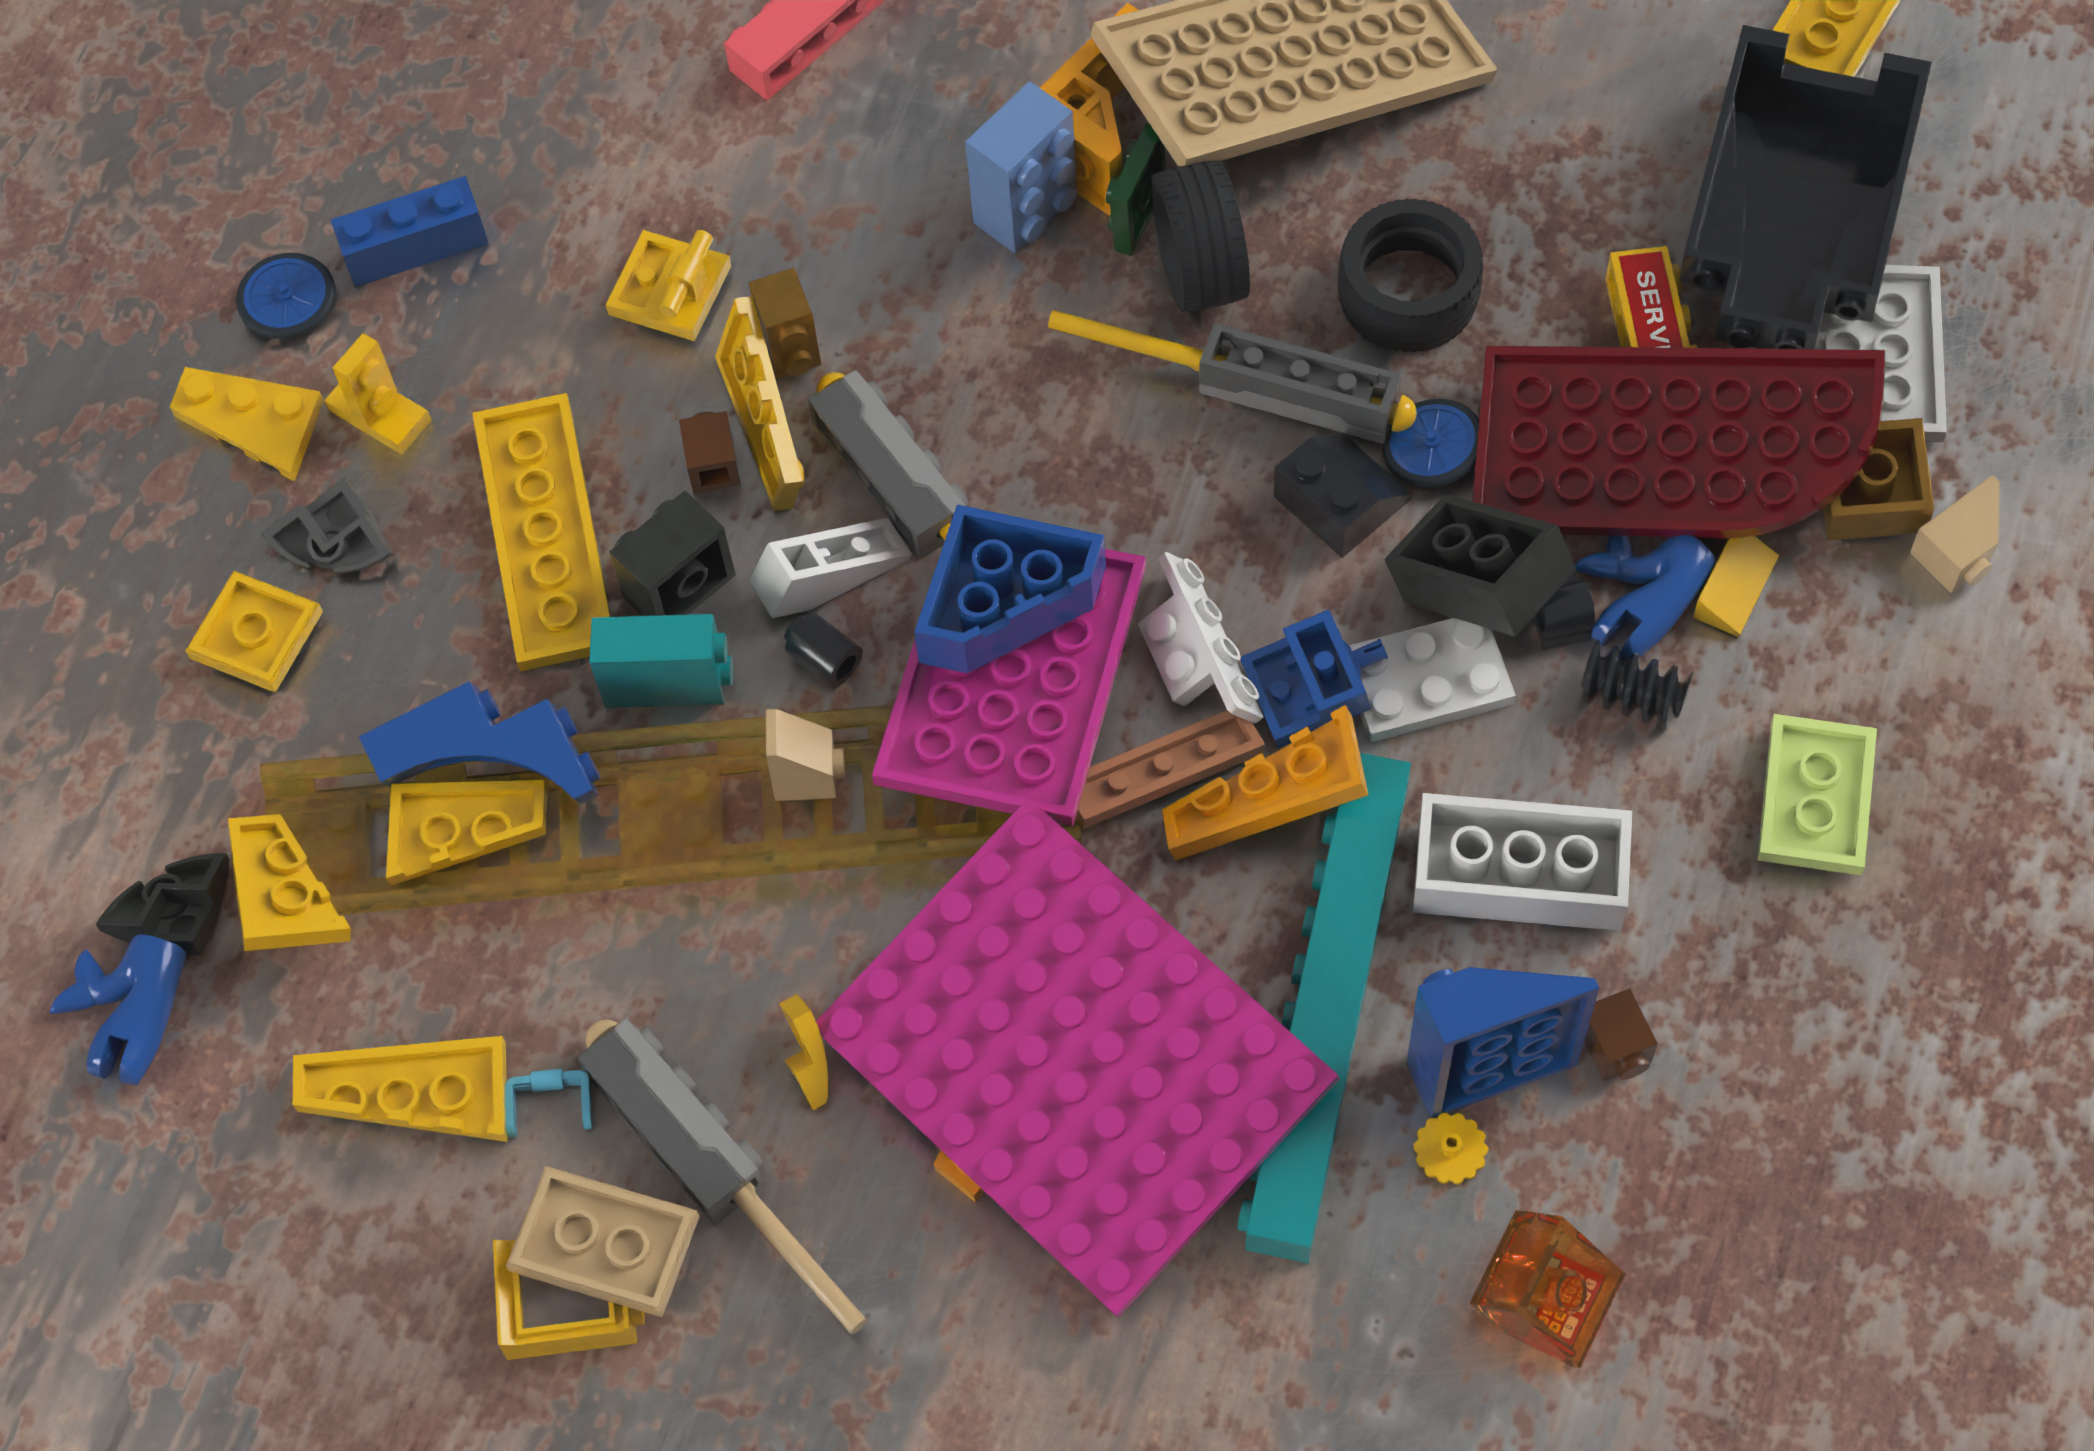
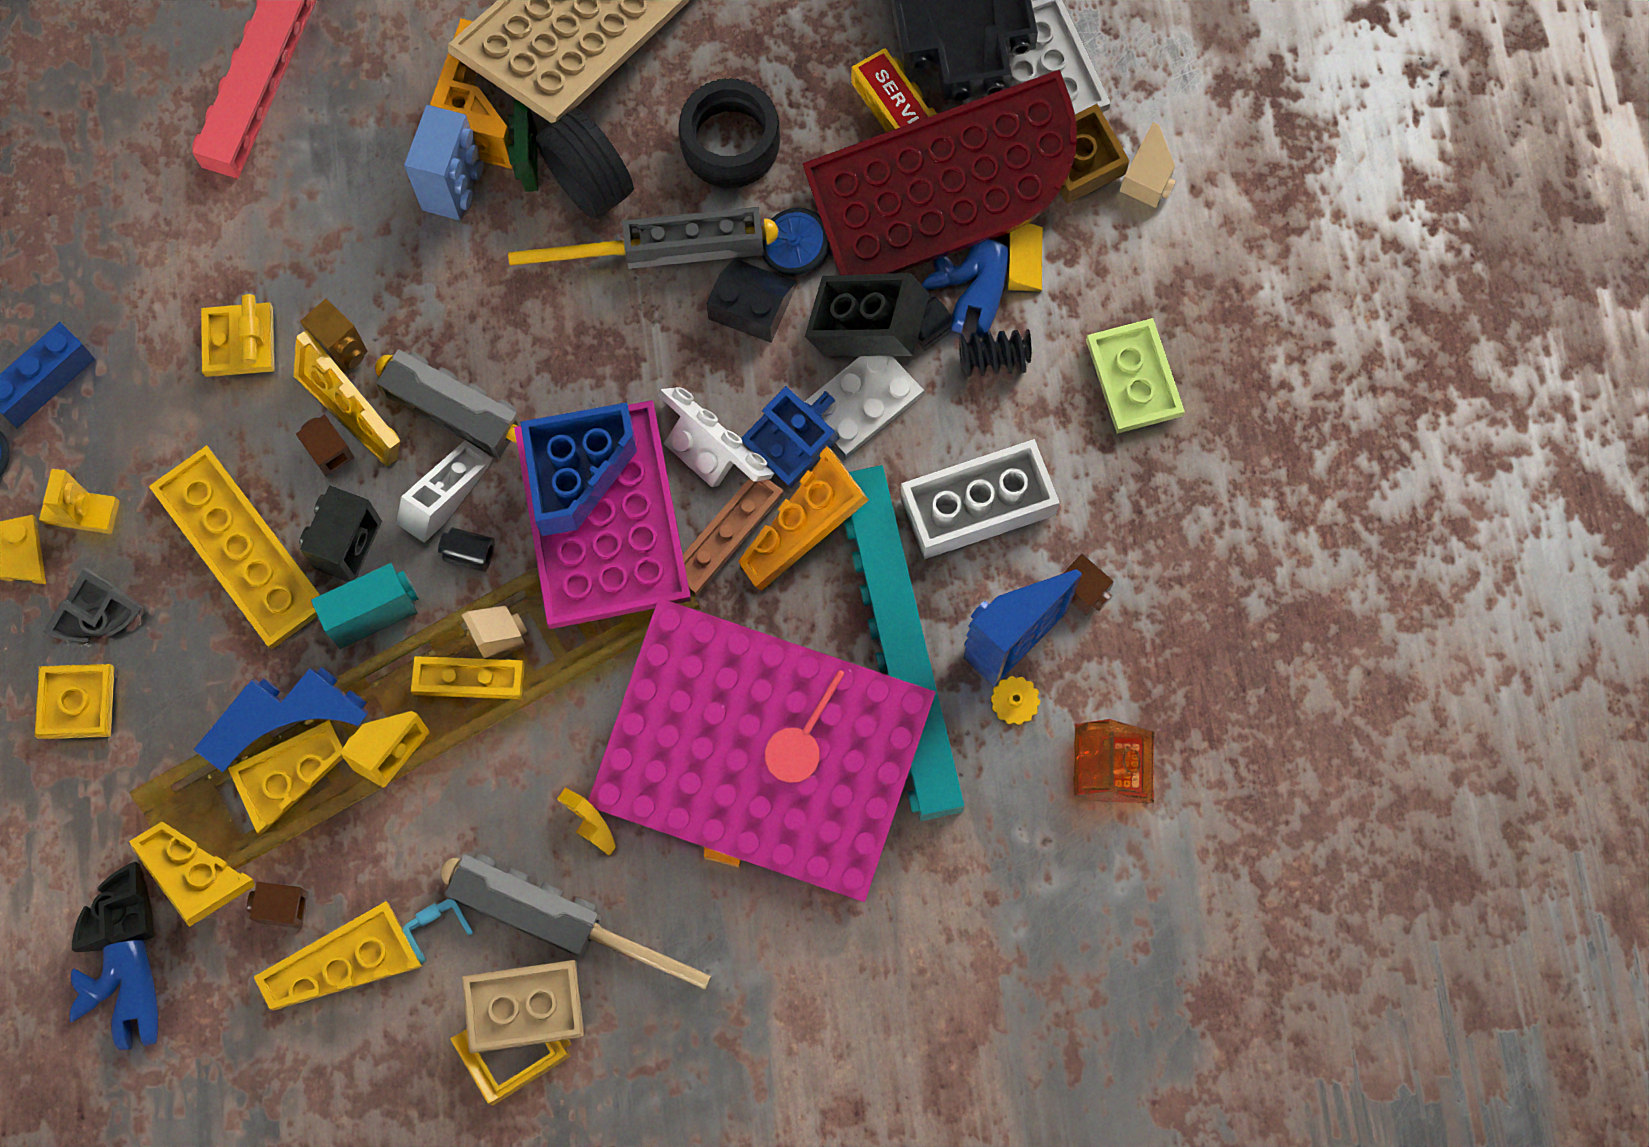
camera: 30 degrees left, 10 degrees up
none -> reddish brown brick [247,882,309,929]
none -> yellow slope [339,711,430,788]
none -> yellow plate [411,656,525,699]
none -> coral piece [765,670,844,783]

